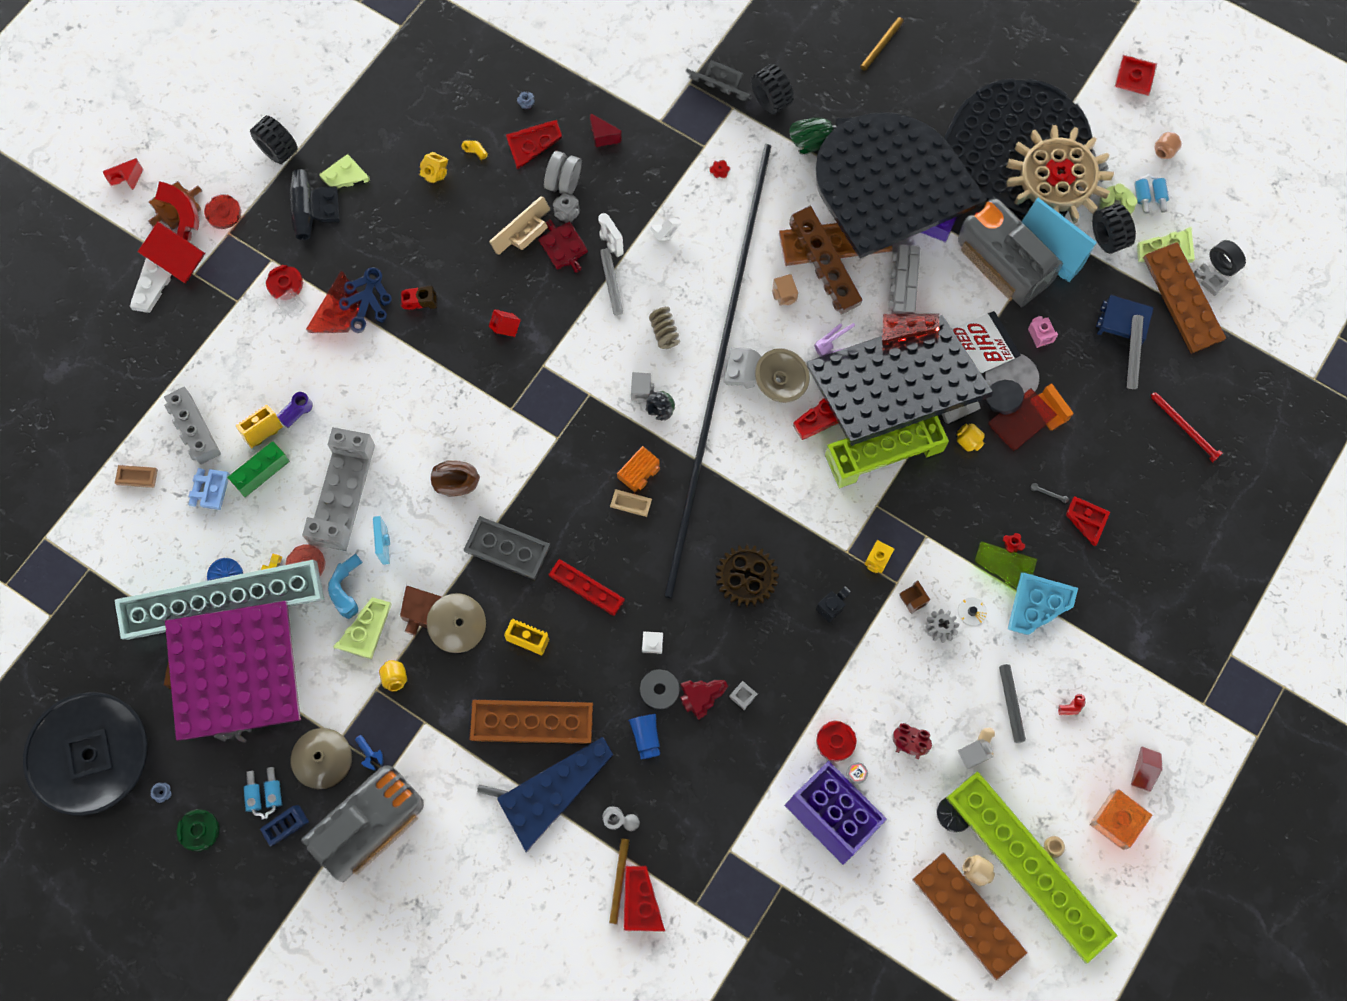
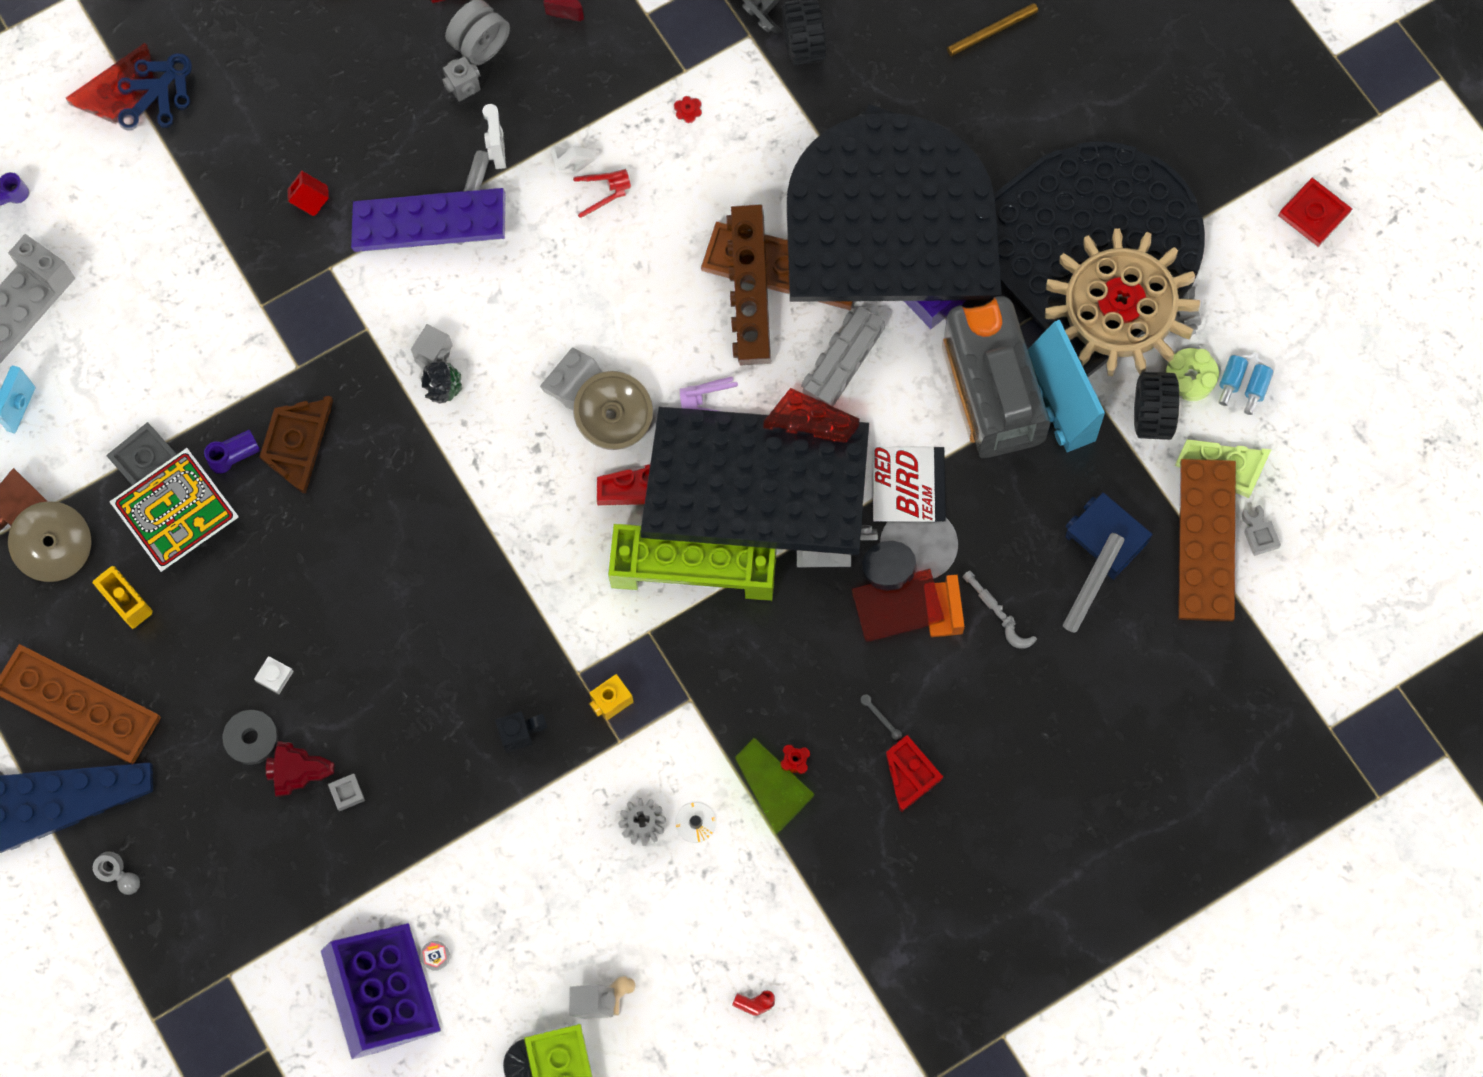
camera: 30 degrees right, 0 degrees up
red tile [265,265,303,300] -> none
clear brick [272,288,306,324] -> none
leg [401,286,437,310] -> none
reddish brown hair [431,460,480,497] -> none
tan bracket [490,196,550,255] -> none
dark red plate [539,220,588,272] -> none
red tile [549,559,625,616] -> none
pearl gold bar [609,839,629,924] -> none
tan tile [610,489,652,517] -> none
orange brick [617,446,660,492] -> none
red wing [624,866,666,932] -> none
blue plant [628,714,660,759] -> none
dark tan piece [649,307,681,349] -> none
black piece [664,144,772,598] -> none
dark brown gear [715,544,779,608] -> none
medium nougat brick [772,274,798,306] -> none
dark green hair [789,118,834,154] -> none
red tile [816,721,857,762] -> none
dark red plate [892,723,932,760] -> none
reddish brown panel [899,580,931,614] -> none
yellow head [956,424,985,451] -> none
dark grey axle [999,664,1026,743] -> none
medium azure plate [1007,573,1078,635] -> none
bright pink brick [1028,316,1058,348] -> none
red bar [1151,392,1223,462] -> none
nougat head [1154,132,1182,159] -> none
black tyre [1209,240,1246,276] -> none
none -> sticker [110,448,239,572]
none -> dark purple piece [204,430,260,474]
none -> reddish brown wing [260,396,334,494]
none -> dark purple plate [351,188,506,252]
none -> plant [573,169,631,218]
none -> light grey piece [962,570,1037,649]

